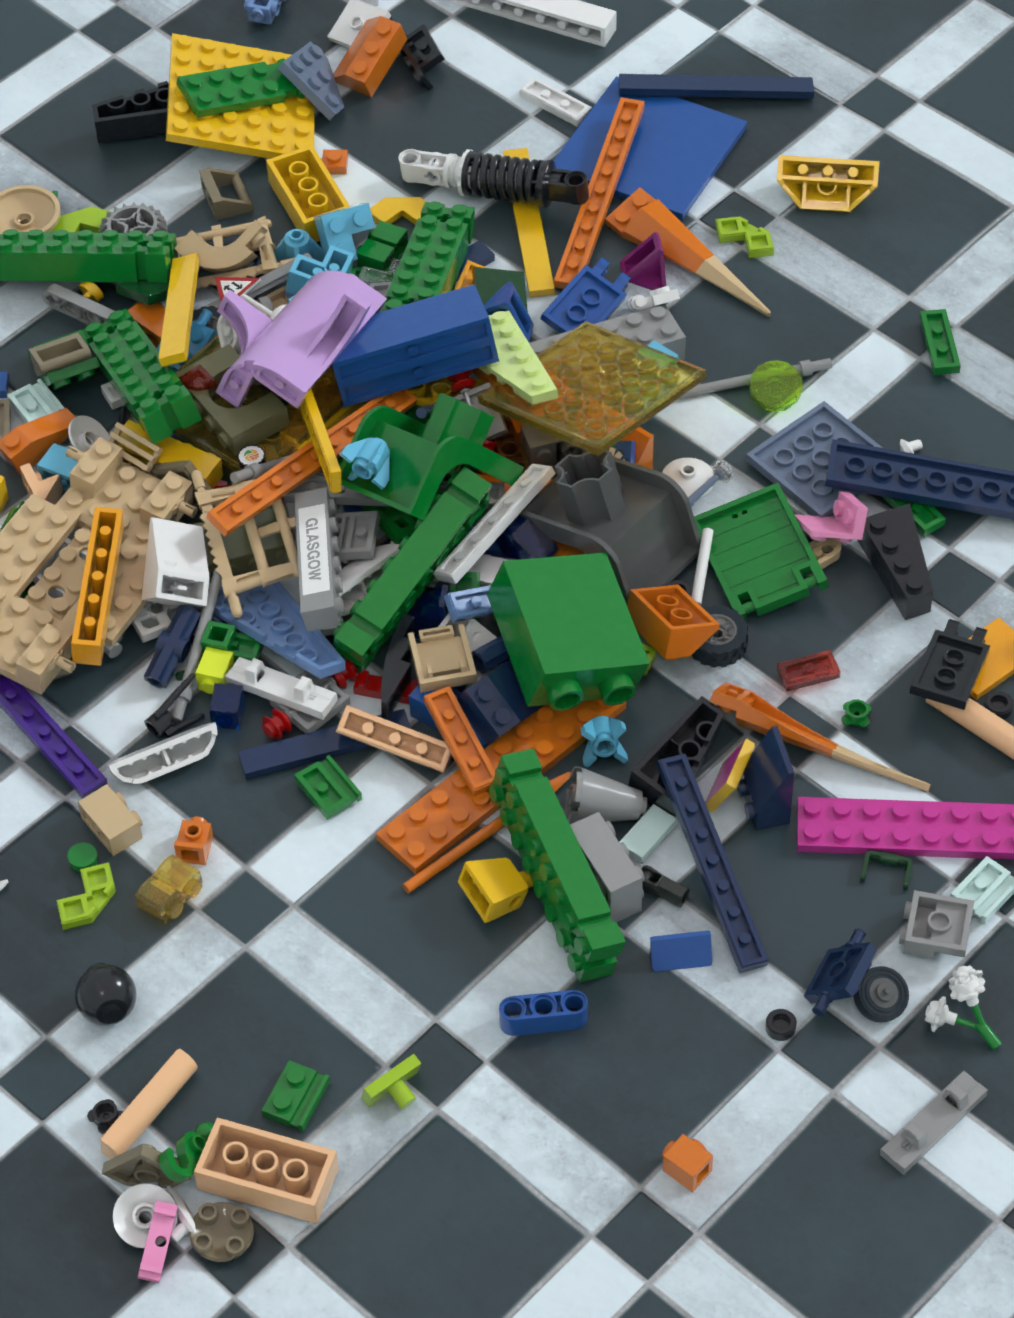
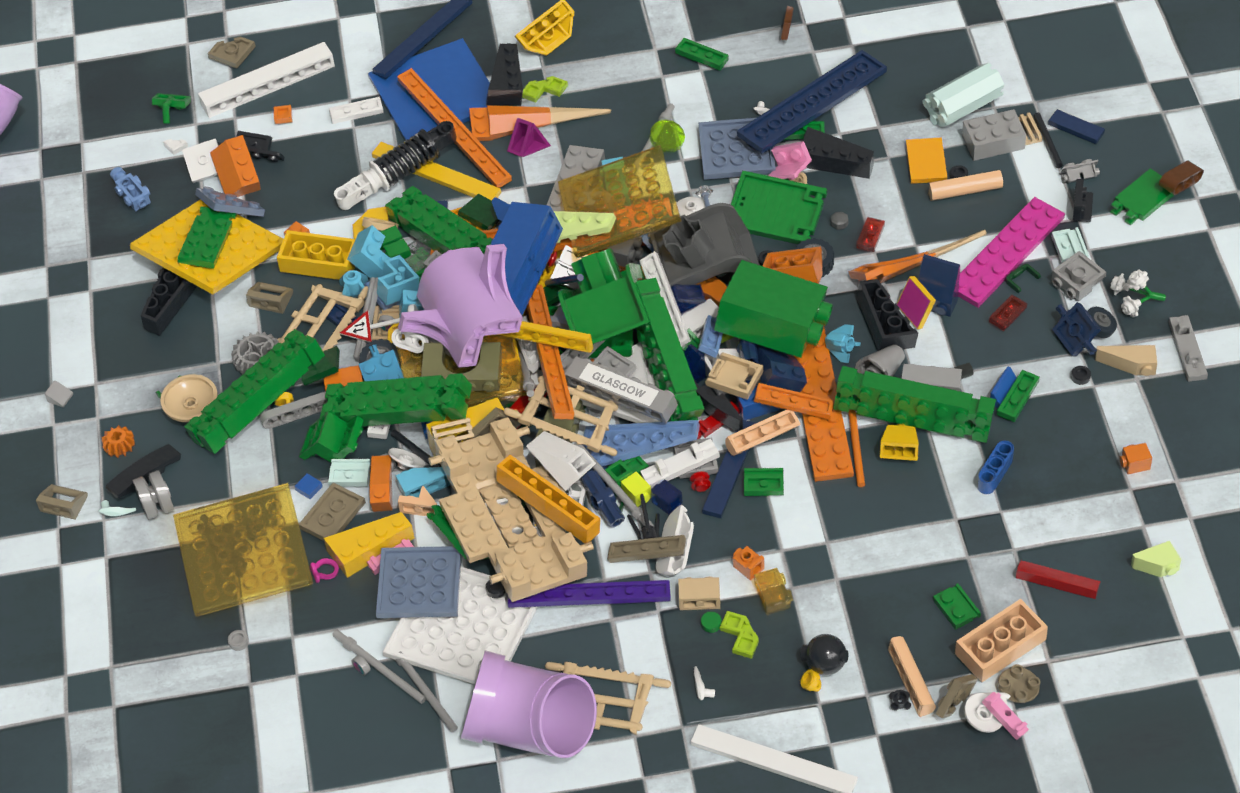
camera: 50 degrees left, 0 degrees up
dark tan tile [28,332,92,376] -> none
lime tile [50,206,111,233] -> none
yellow tile [158,253,200,367] -> none
green piece [159,1122,213,1183] -> none
tan arch [174,220,268,273] -> none
clear red tile [178,365,217,391] -> none
tile [238,445,266,470] -> none
medium azure brick [339,437,390,490] -> none
lime tile [361,1054,421,1110] -> none
blue tile [540,258,631,334] -> none
light aqua tile [619,804,677,863] -> none
white plate [626,286,680,311] -> none
dark blue tile [656,754,769,973] -> none
white bar [691,528,714,606] -> none
green plate [841,699,872,728] -> none
black tile [909,619,990,710] -> none
none -> orange plate [274,105,293,124]
none -> tan plate [362,217,399,231]
none -> black wedge [487,43,523,106]
none -> dark tan tile [607,535,686,563]
none -> yellow tile [801,669,821,692]
none -> dark grey tile [831,212,848,230]
none -> clear red plate [989,295,1027,331]
none -> green plate [997,370,1040,422]
none -> red slope [1016,560,1101,599]
none -> tan slope [1095,345,1157,376]
none -> yellowish green slope [1131,541,1181,577]

